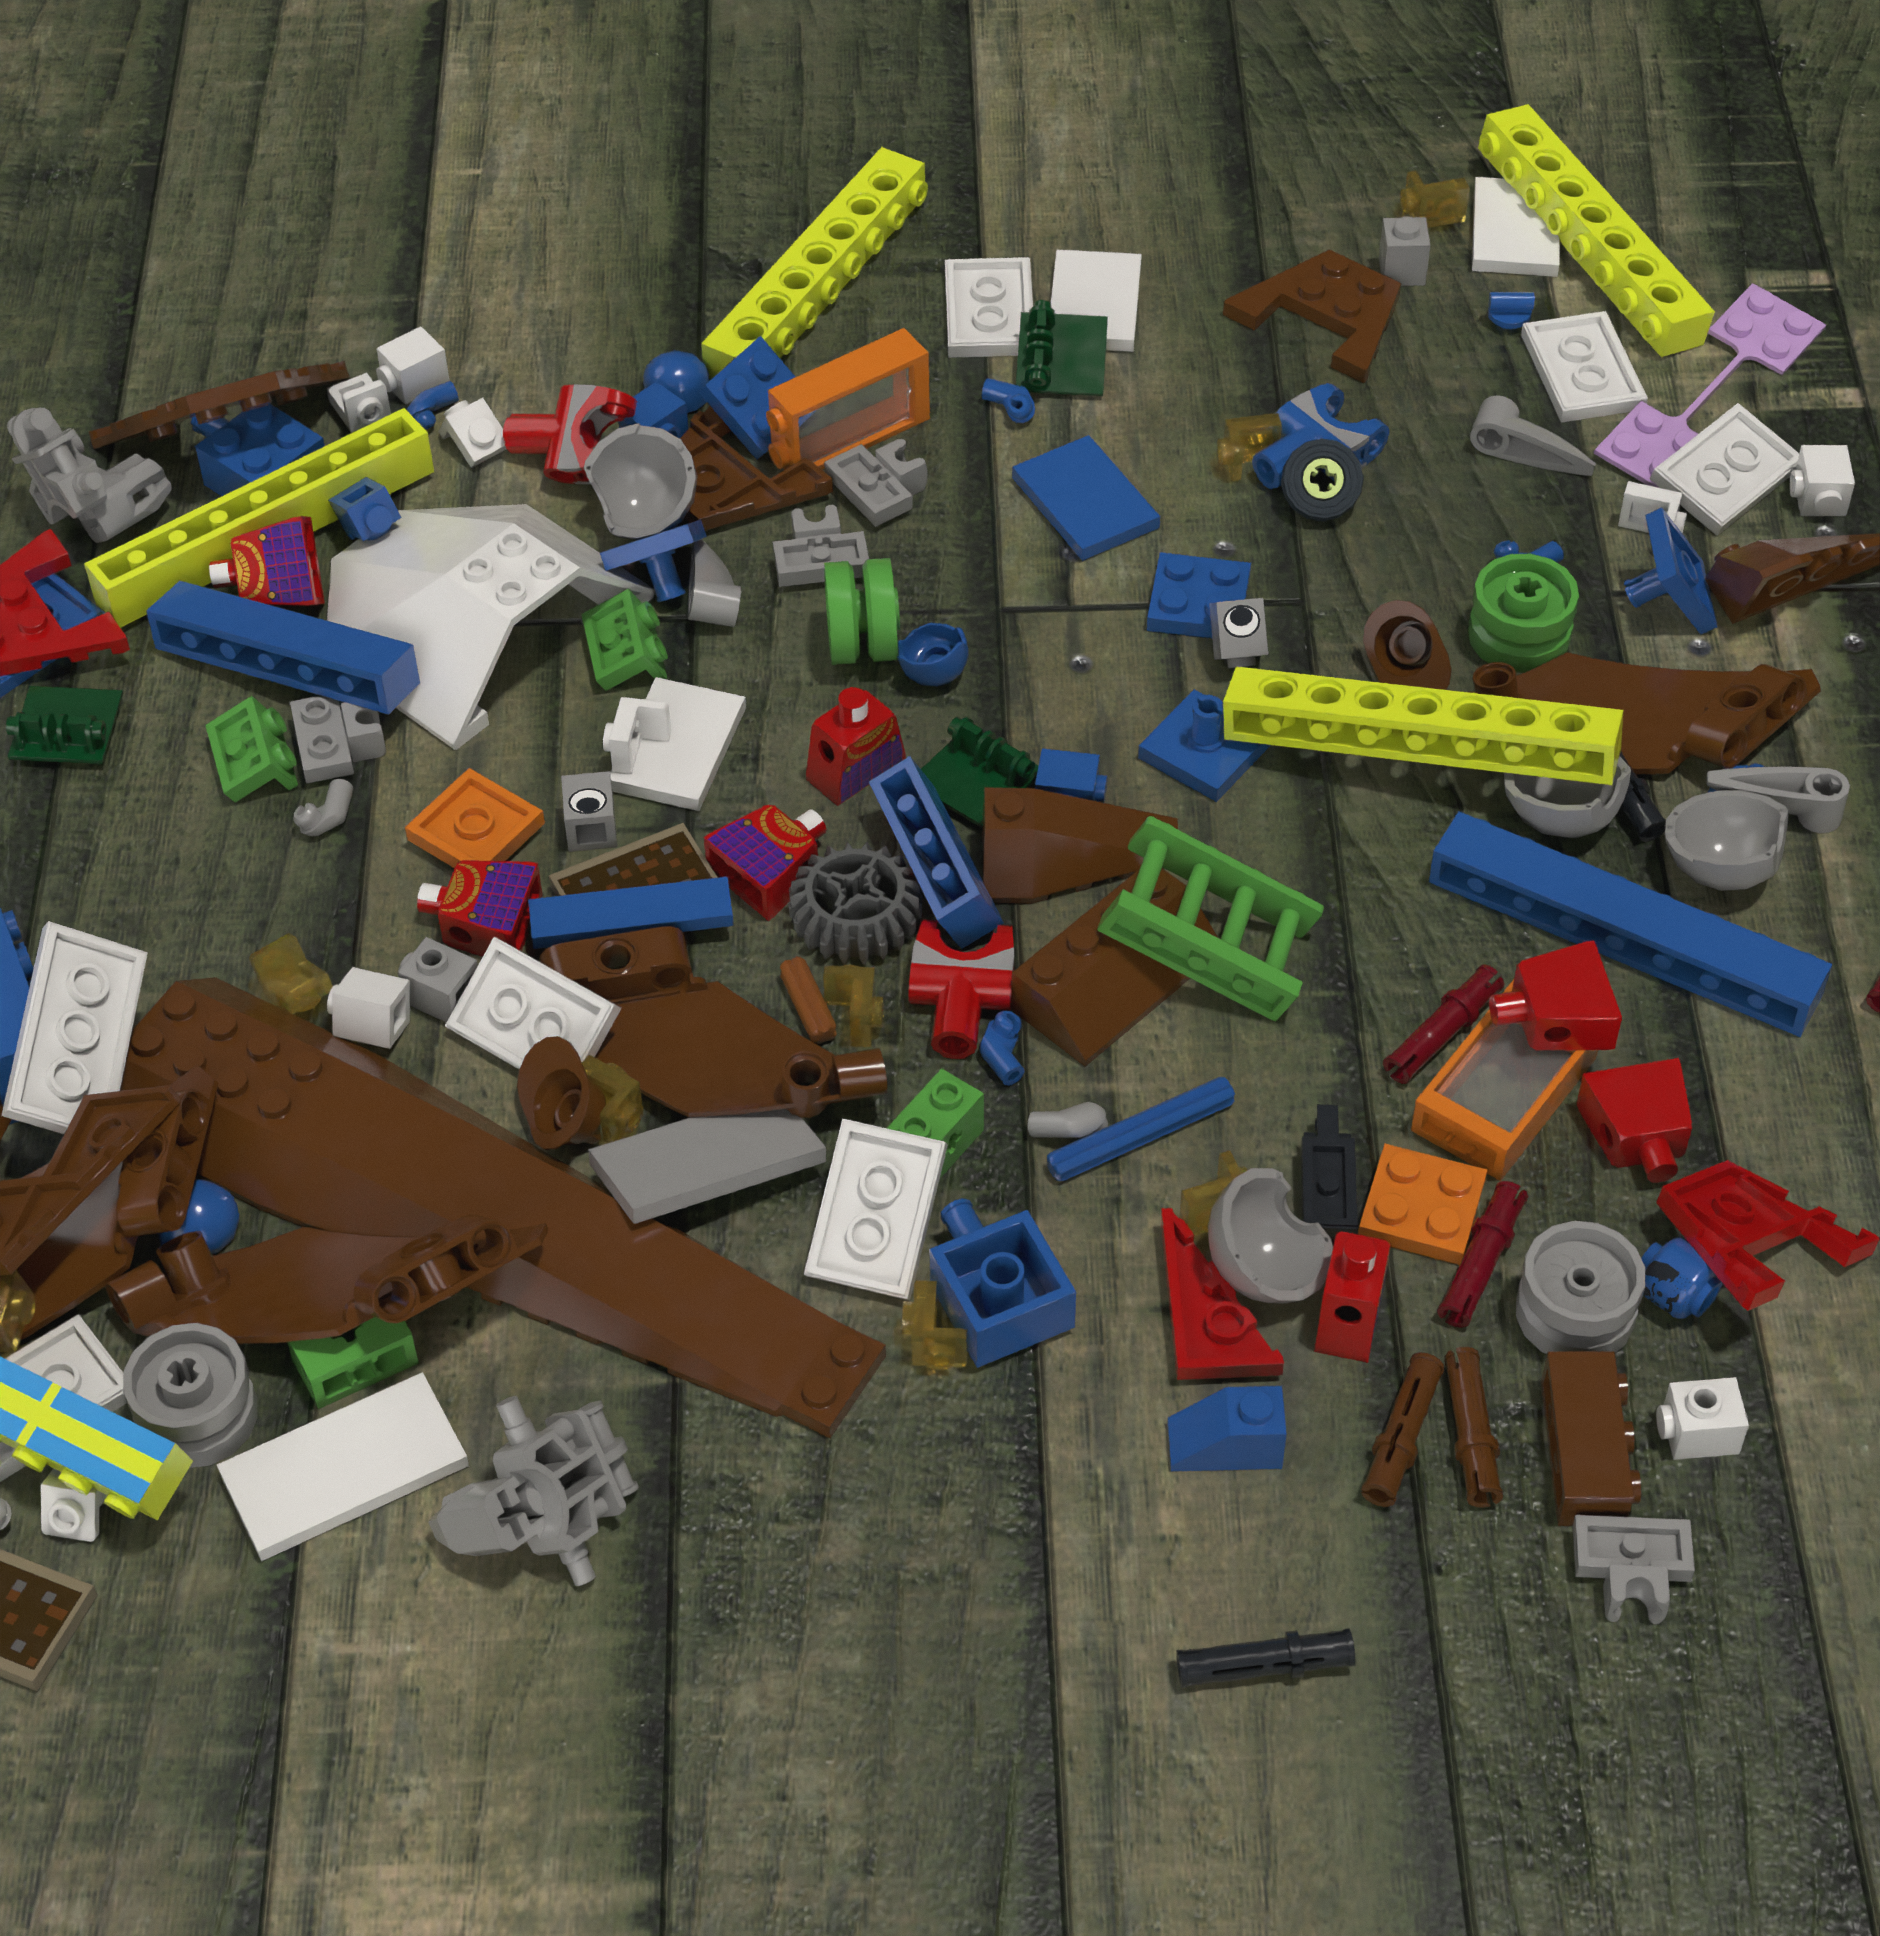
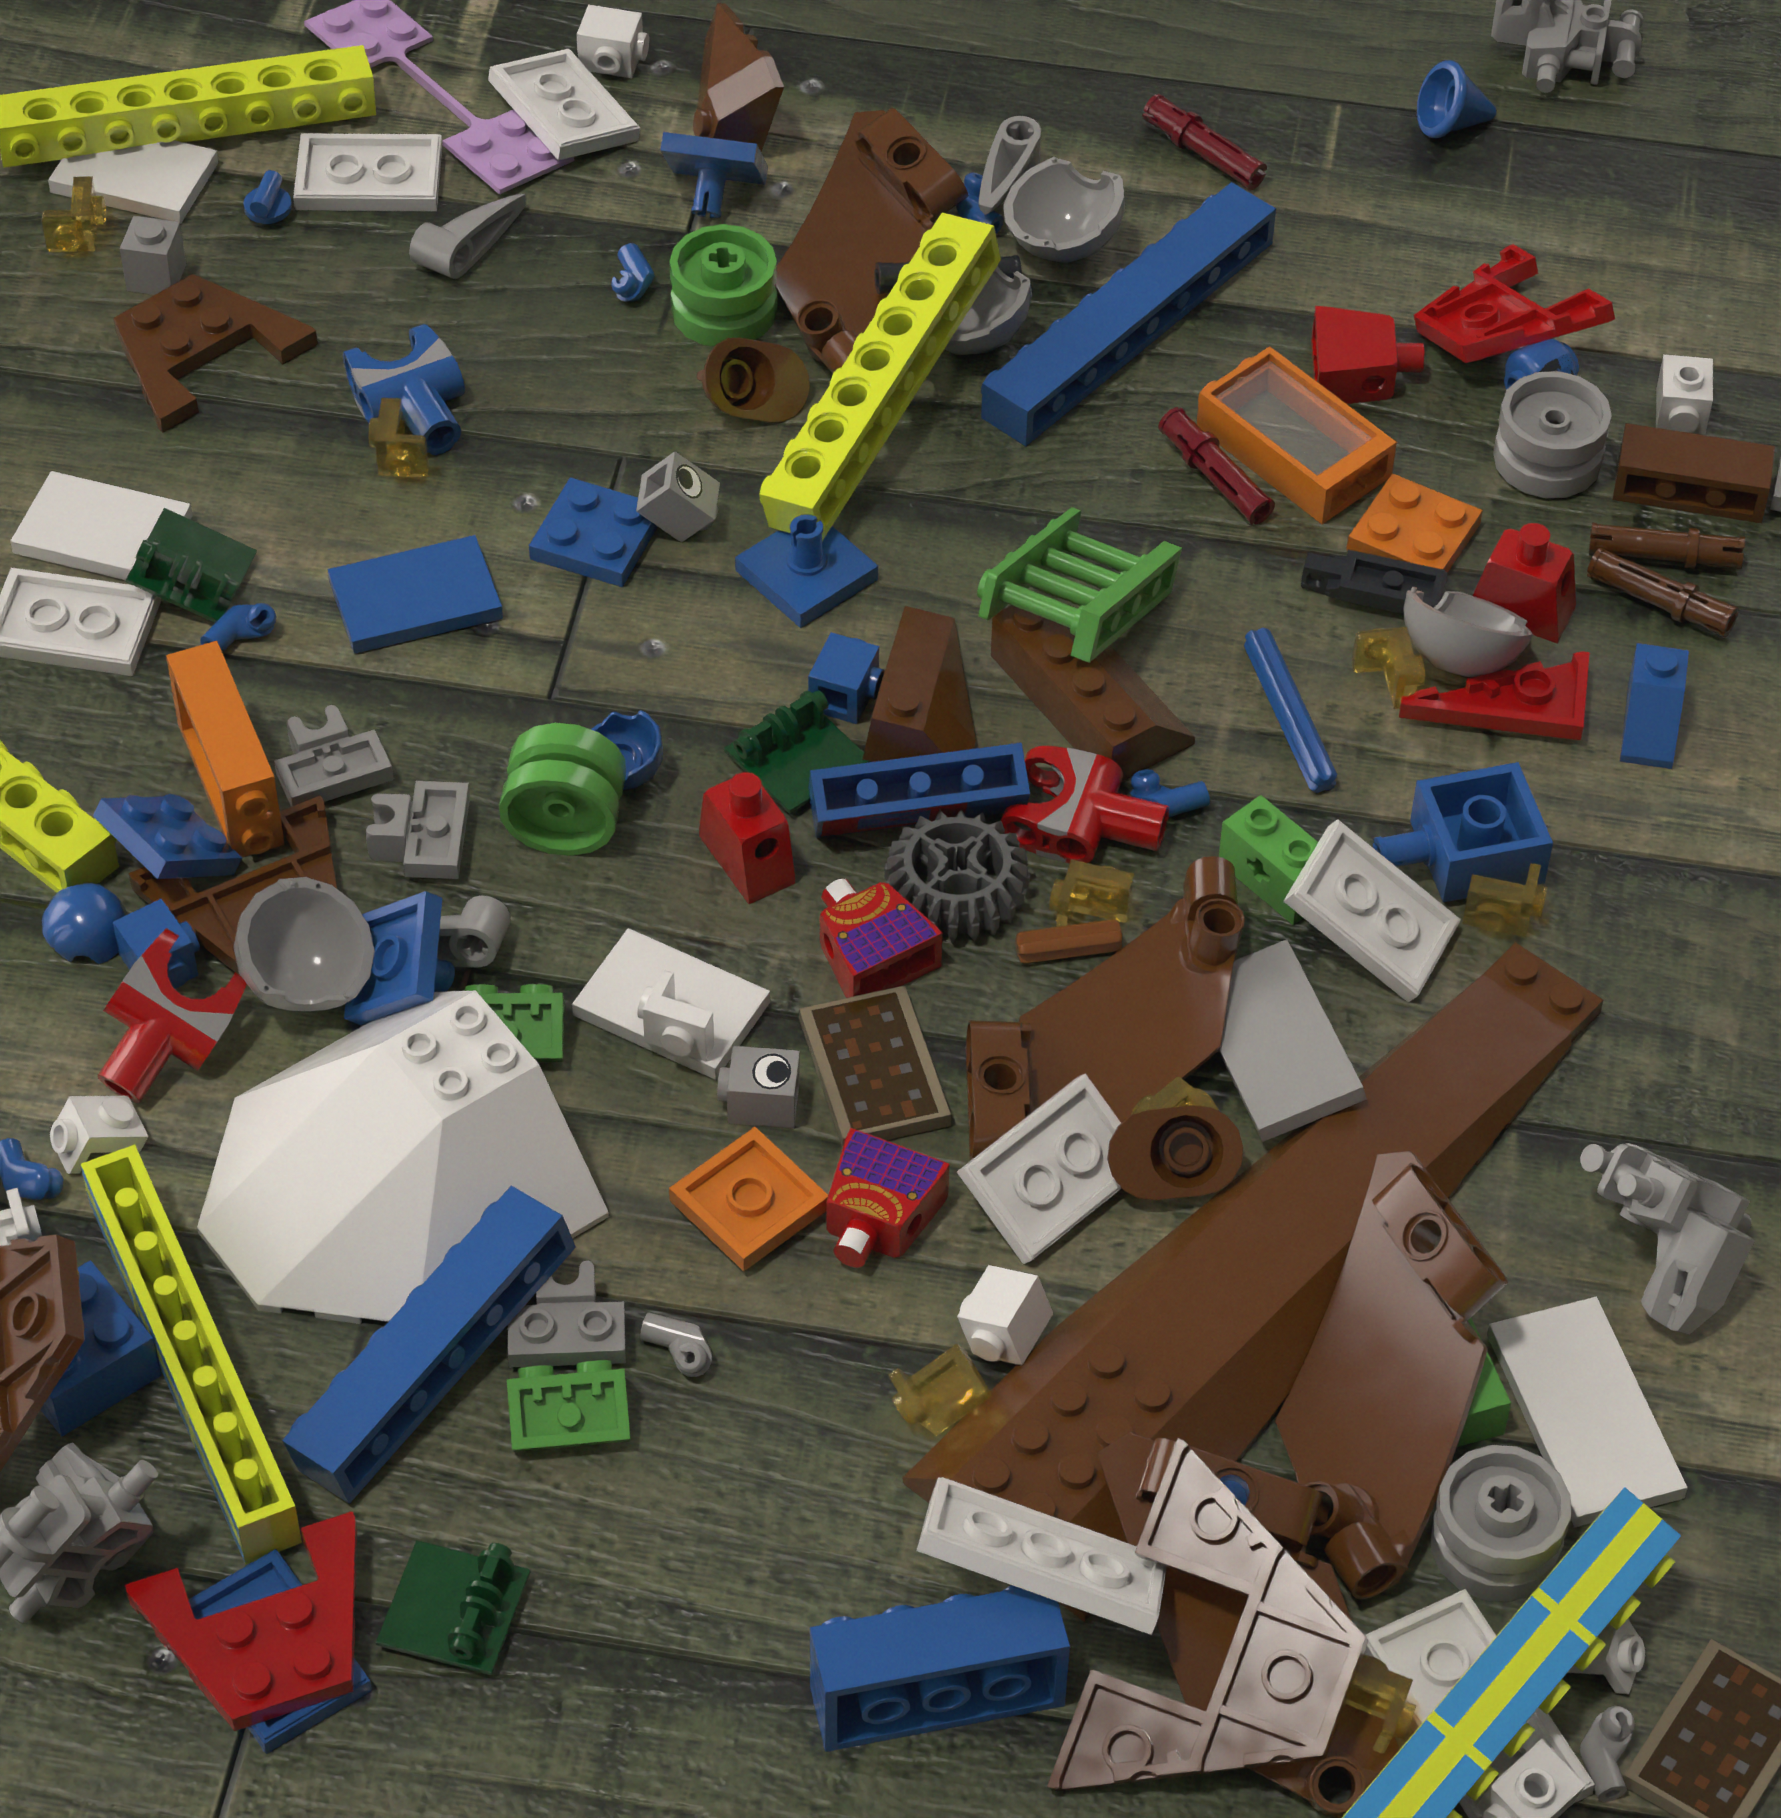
camera: 80 degrees left, 0 degrees up
torso [209,516,325,605] -> none
blue brick [328,477,402,541] -> none
light grey brick [398,937,478,1022] -> none
blue tile [528,877,734,949] -> none
light grey arm [1028,1102,1108,1138] -> none
black bush [1281,438,1364,522] -> none
dark red pin [1437,1181,1529,1328] -> none
red torso [1489,940,1622,1050] -> none
white bracket [1618,481,1687,533] -> none

